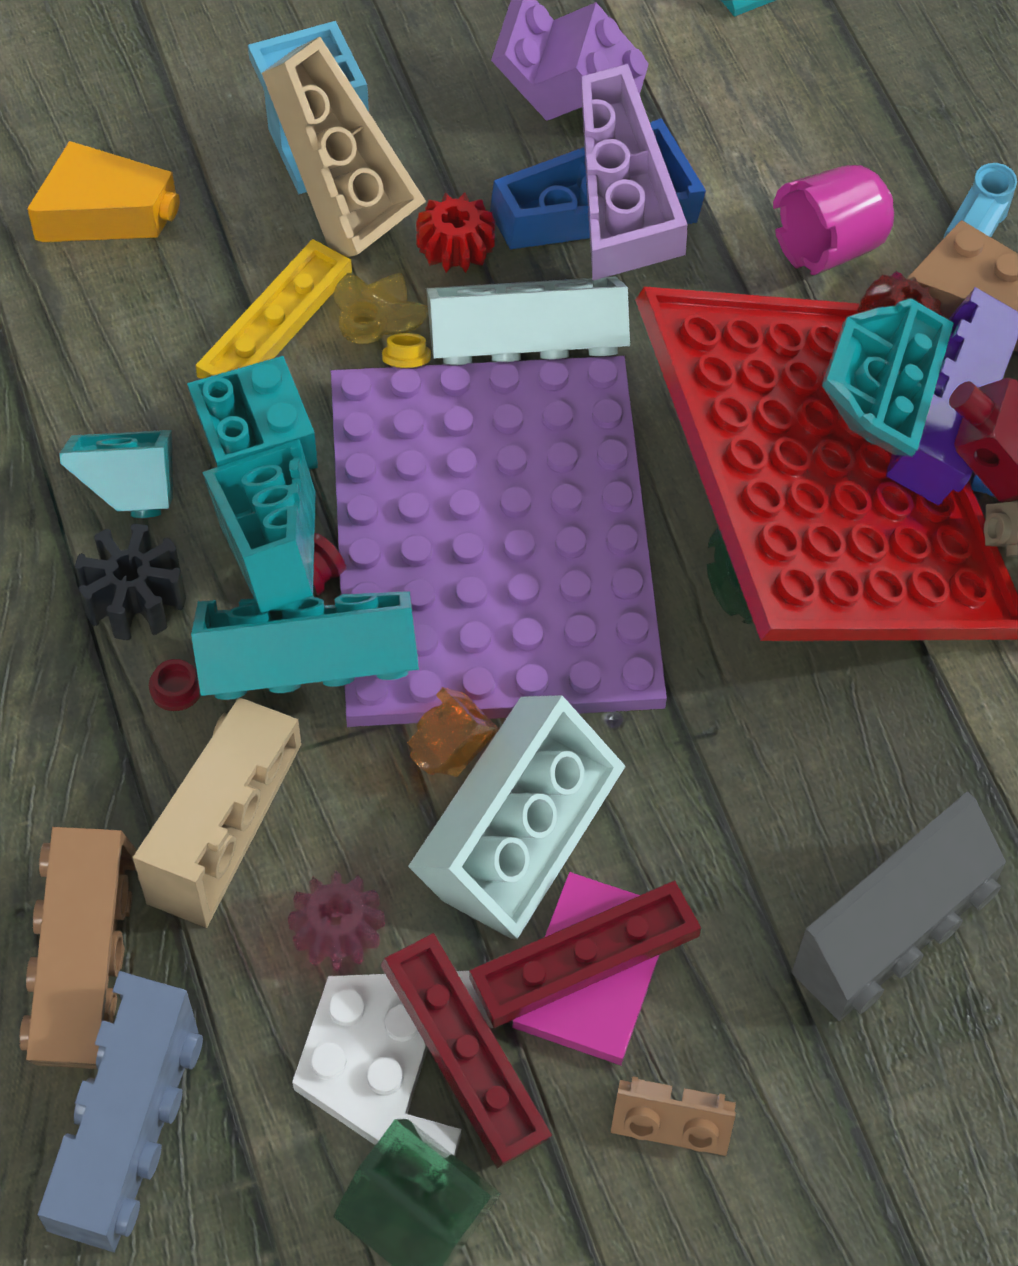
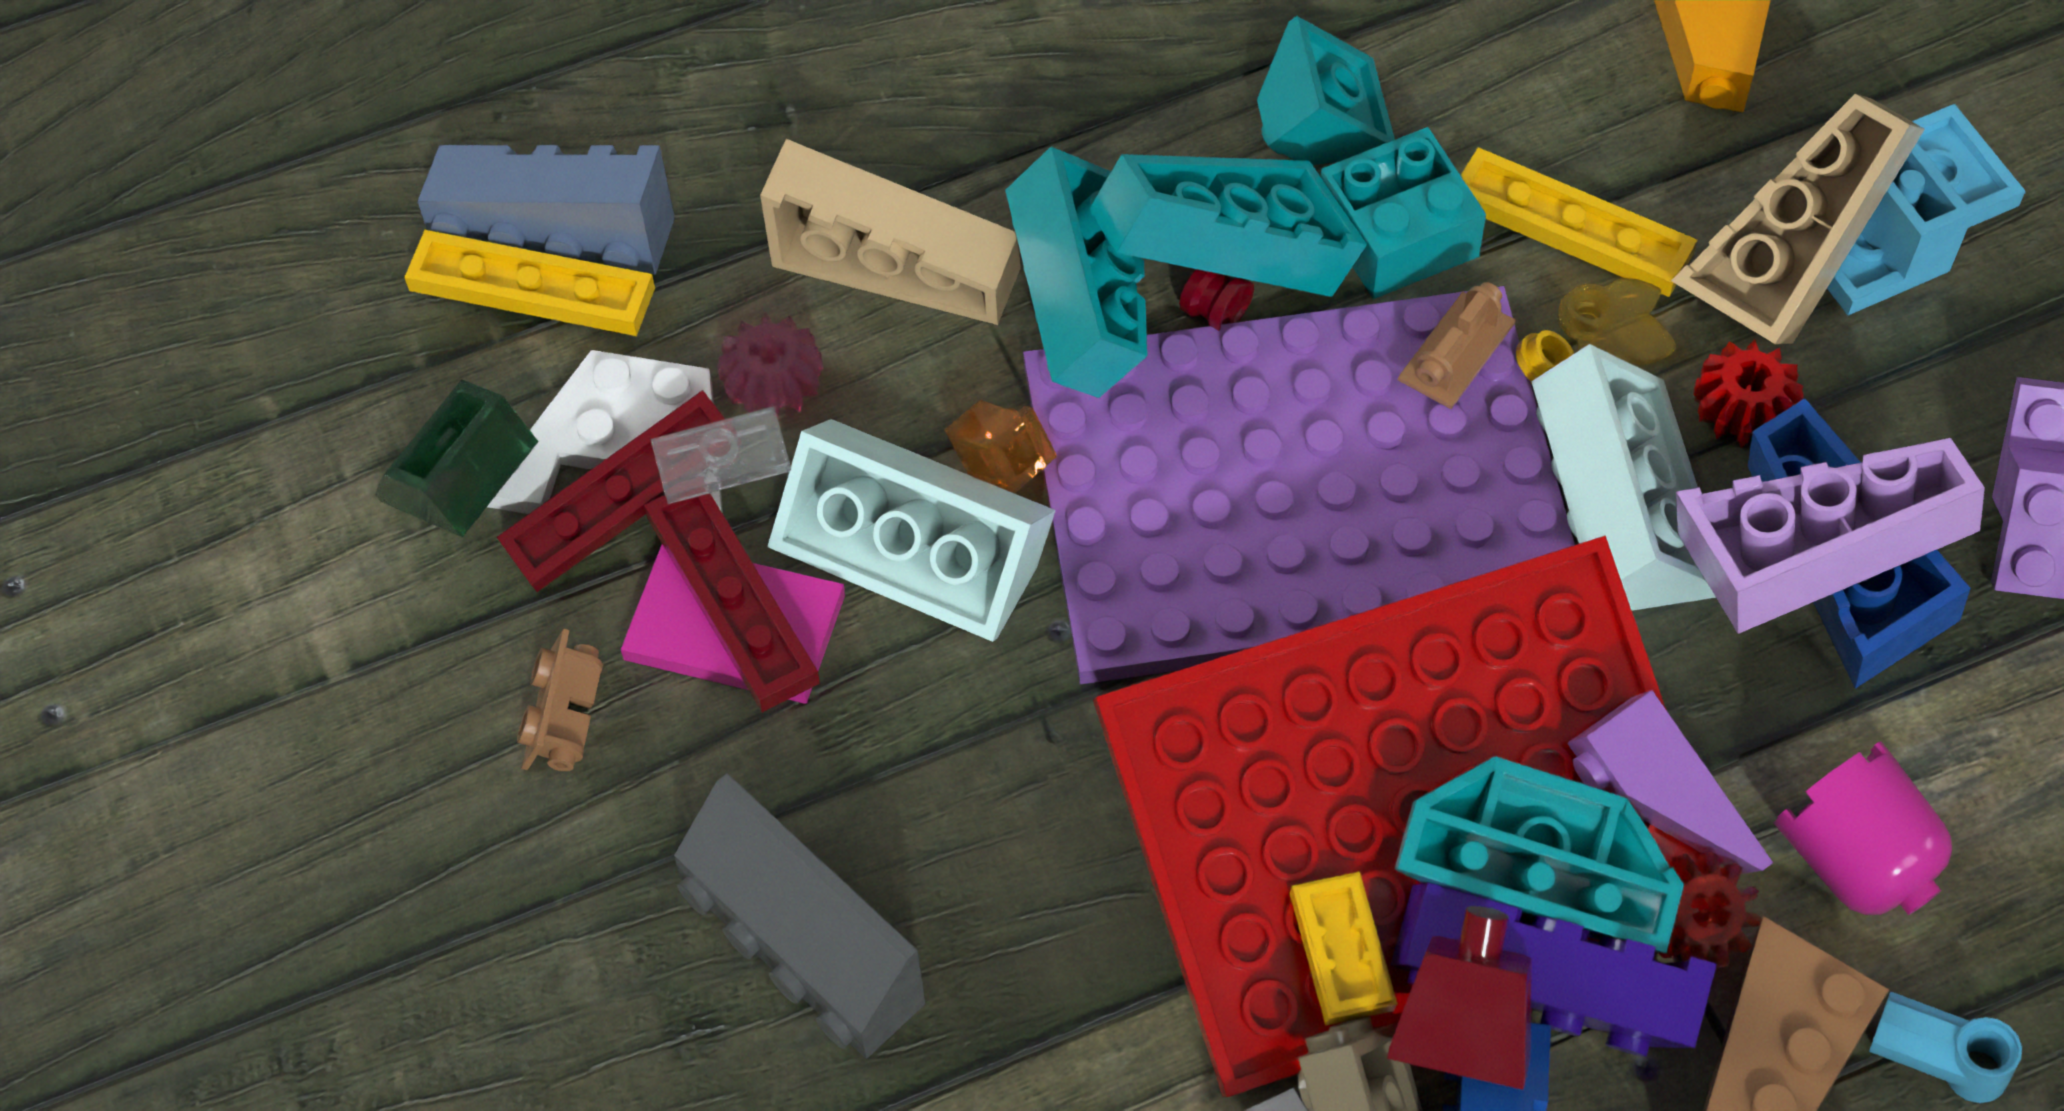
camera: 90 degrees right, 0 degrees up
medium nougat wedge [20,827,137,1069] -> none
black gear [75,524,186,640] -> none
none -> yellow plate [404,230,655,336]
none -> clear plate [650,406,792,504]
none -> yellow plate [1290,872,1397,1025]
none -> medium nougat hinge [1398,282,1516,409]
none -> medium lavender slope [1568,690,1773,874]

